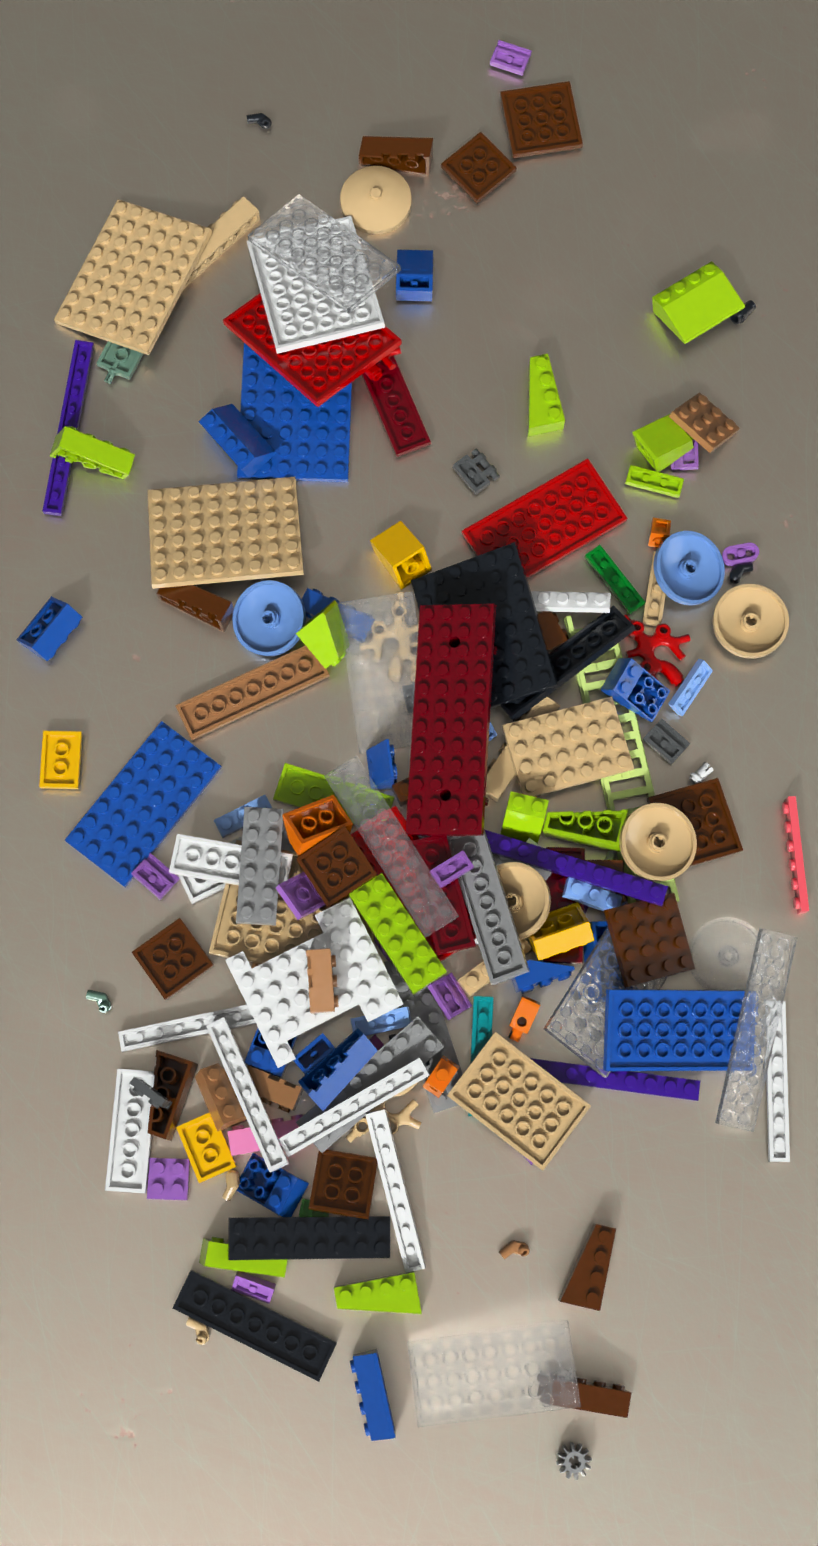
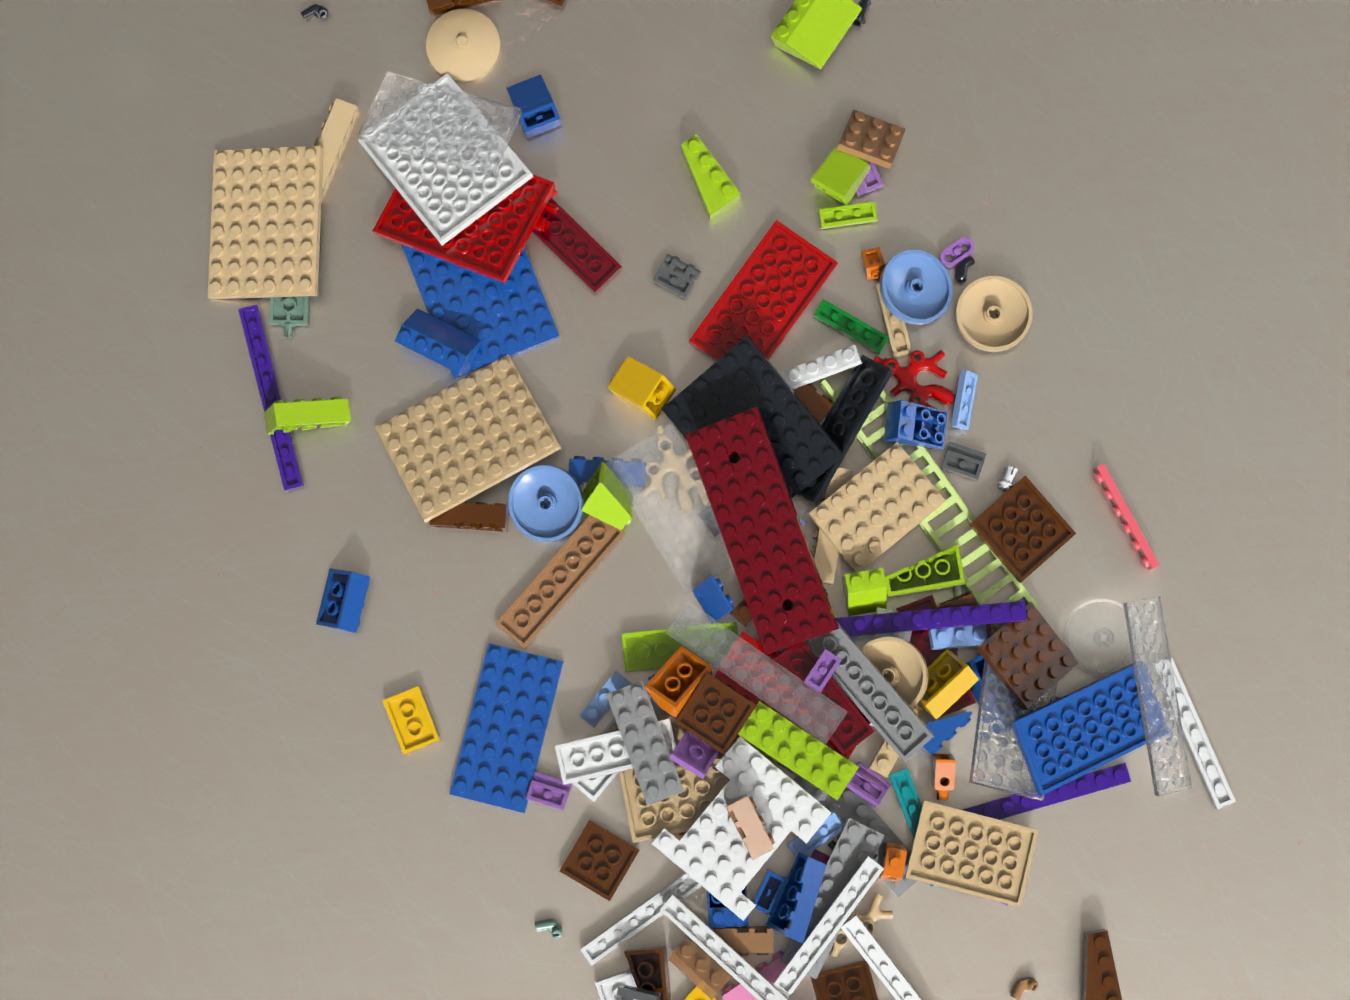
camera: 20 degrees left, 5 degrees up
tan dish [619,803,697,882] -> none

